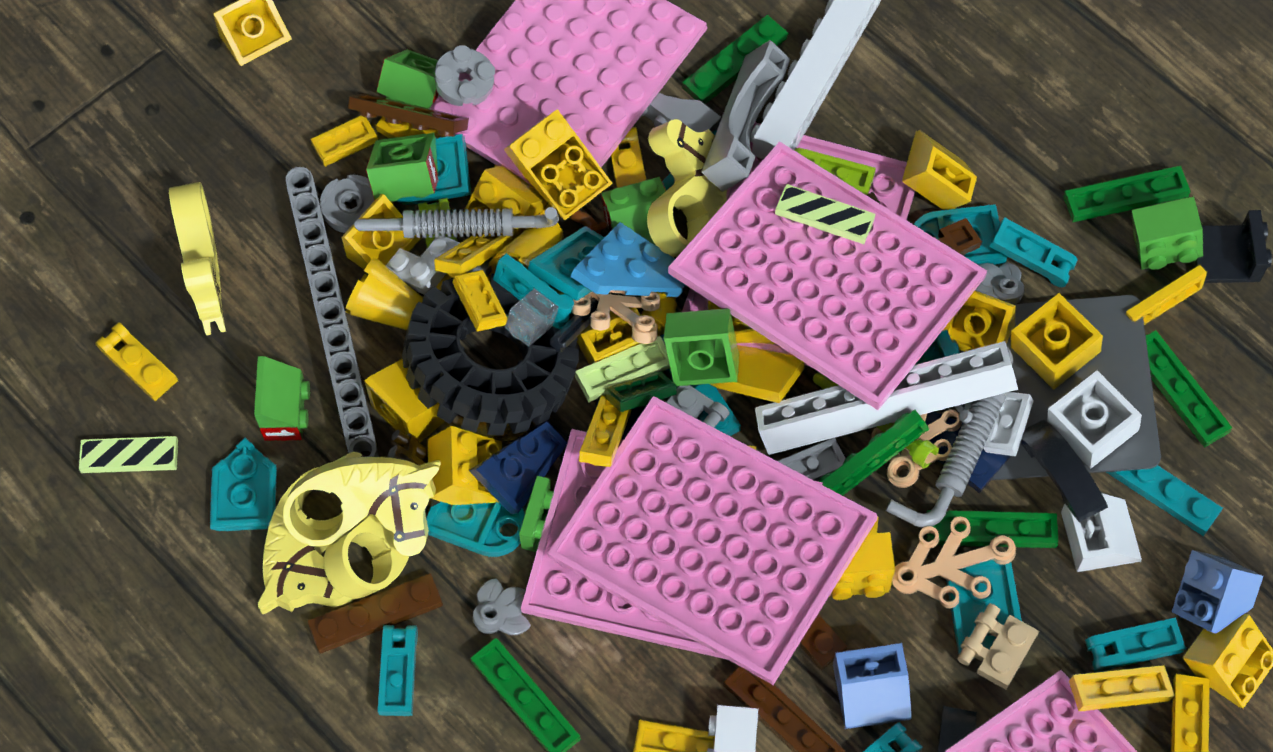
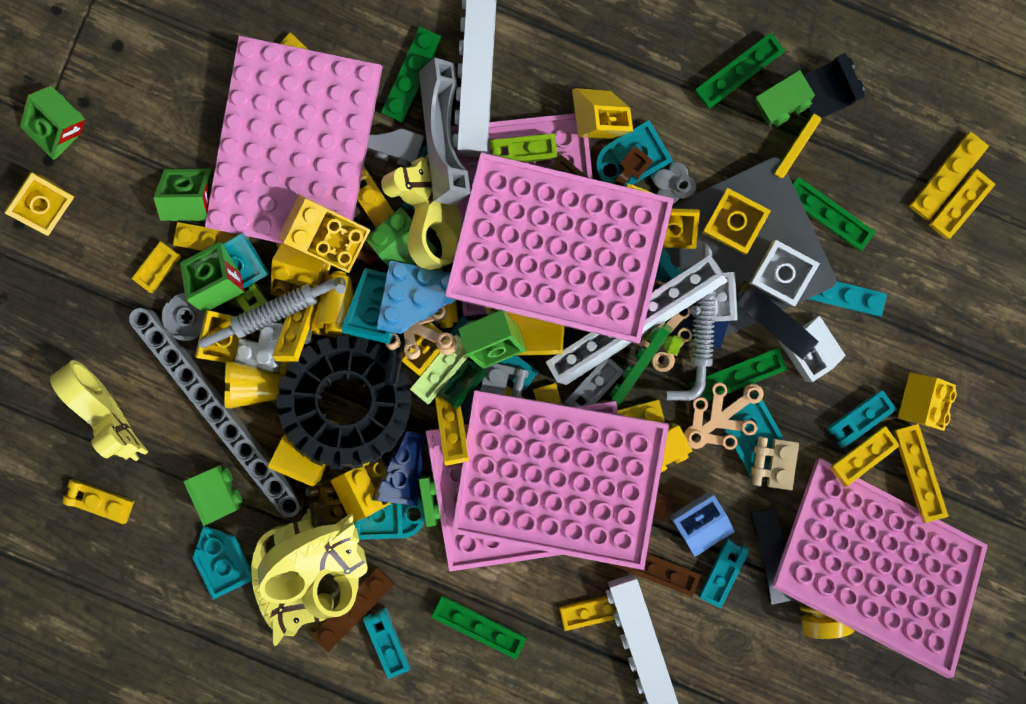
camera: 25 degrees left, 25 degrees up
yellowish green tile [79,436,178,473] -> none
reddish brown plate [348,93,469,137] -> none
light grey plate [434,45,495,106] -> none
yellow plate [452,270,508,332] -> none
light grey plate [473,579,531,635] -> none
teal plate [493,253,574,329] -> none
clear brick [505,288,559,347] -> none
yellowish green tile [775,184,876,244] -> none
teal plate [989,217,1078,287] -> none
medium blue slope [1172,550,1263,633] -> none

